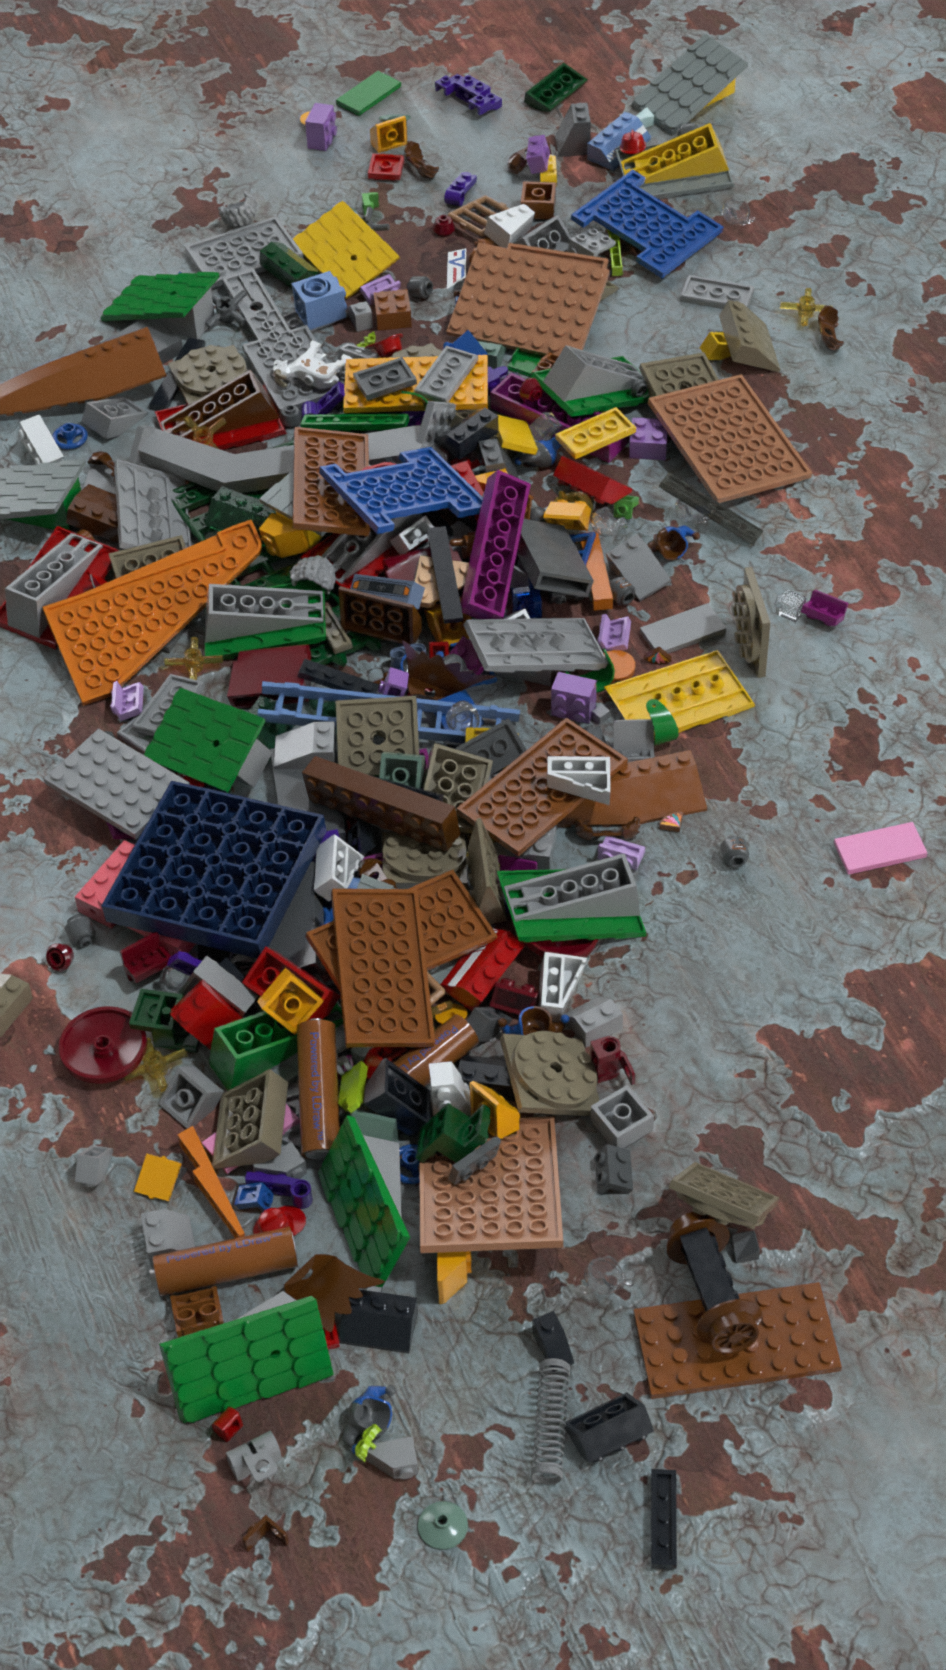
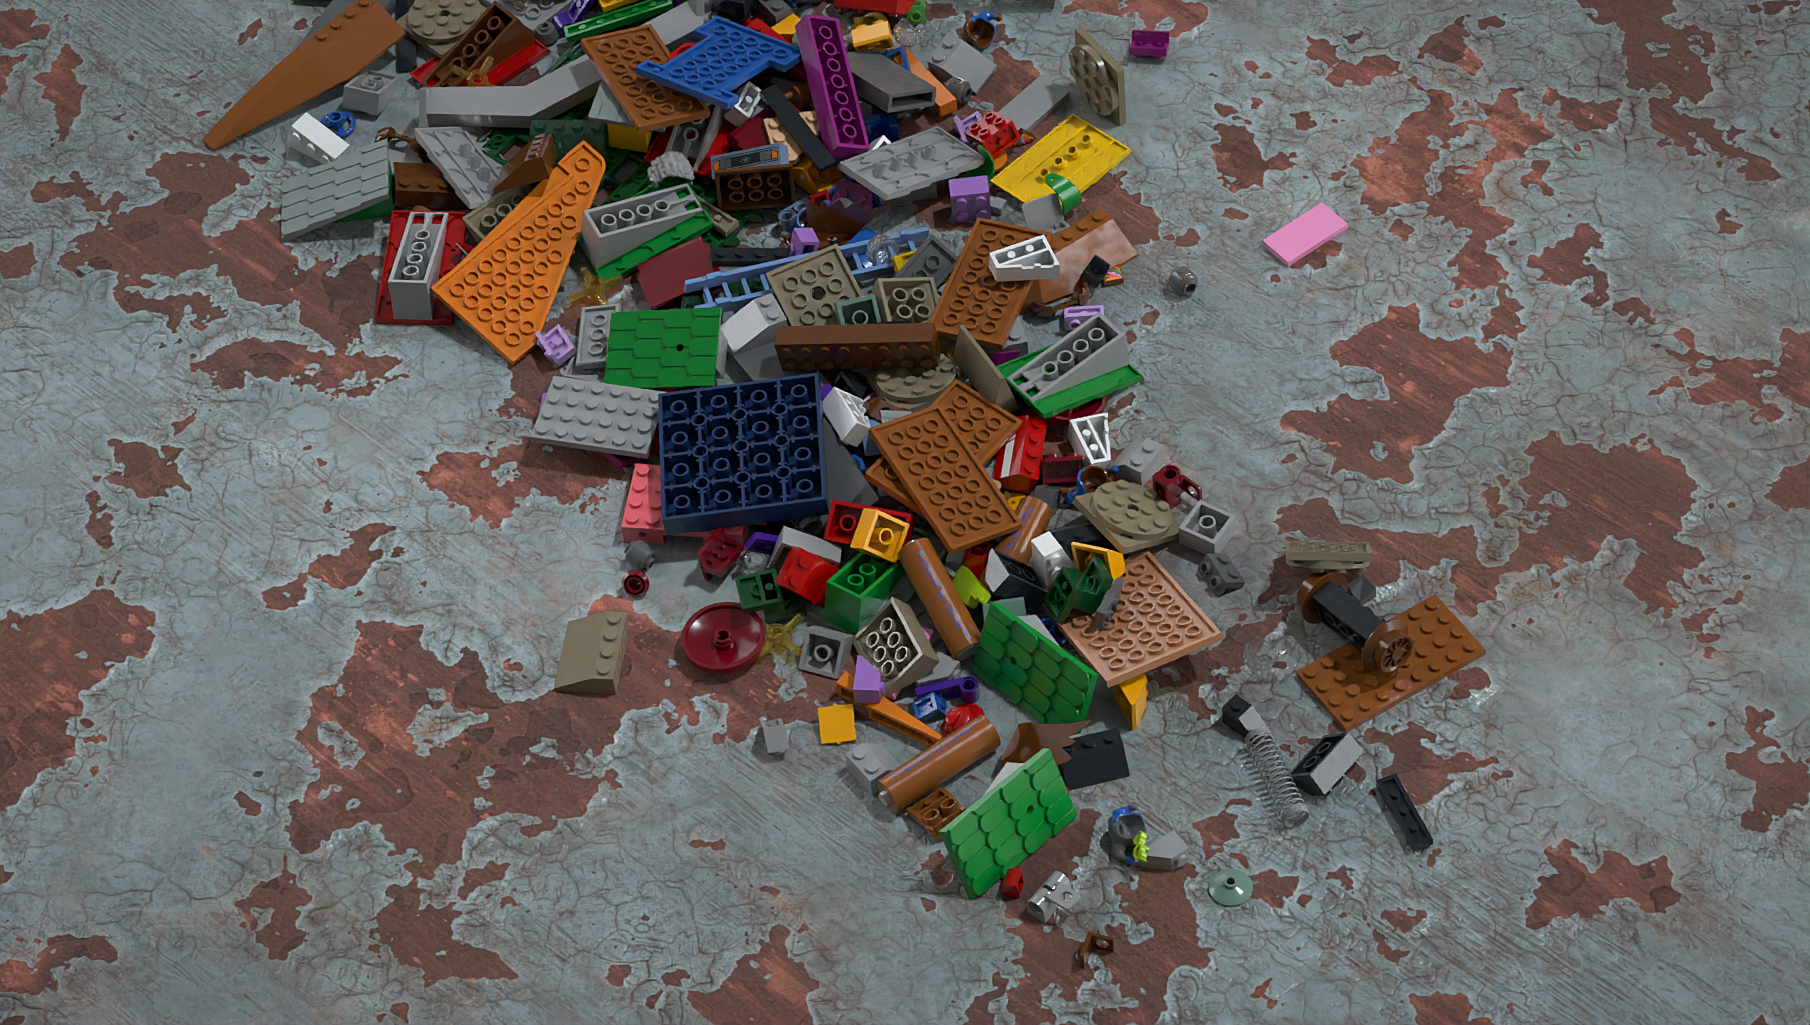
camera: 20 degrees left, 0 degrees up
light orange slope [259,513,310,558] -> none
none -> reddish brown slope [493,133,558,193]
none -> medium lavender slope [853,655,885,703]
none -> red bracket [965,110,1021,159]
none -> black bracket [1080,255,1111,287]

